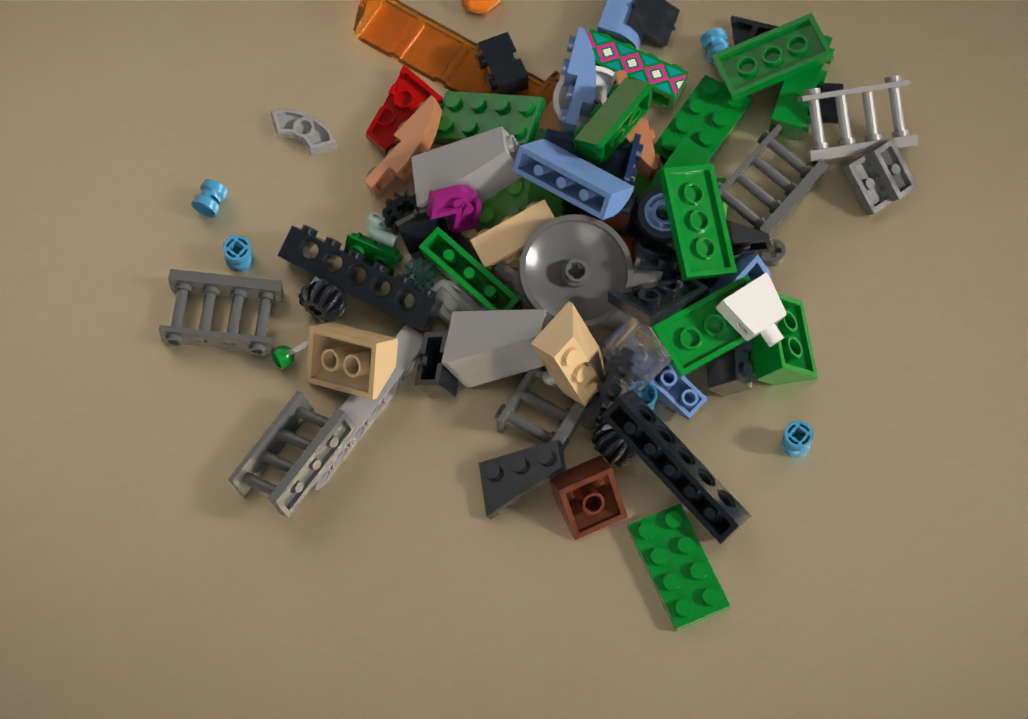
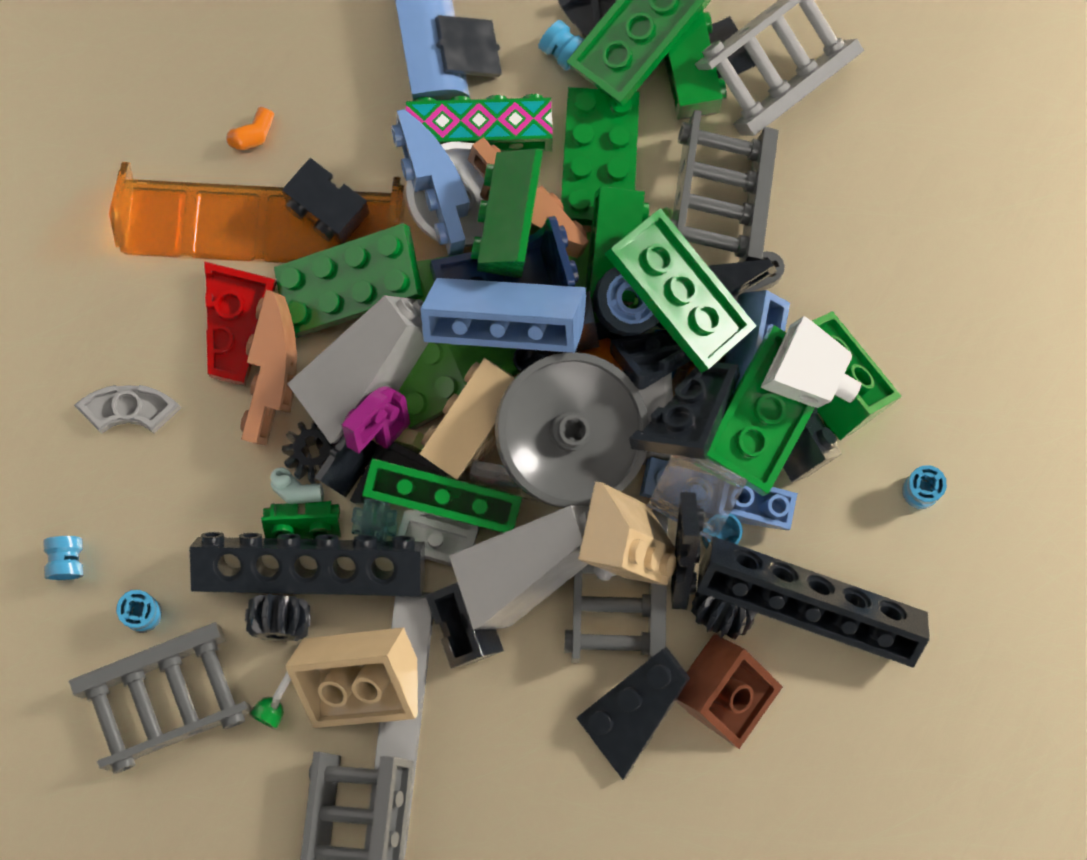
camera: 30 degrees left, 10 degrees up
green plate [627,503,730,631] -> none
dark grey slope [842,139,918,216] -> none

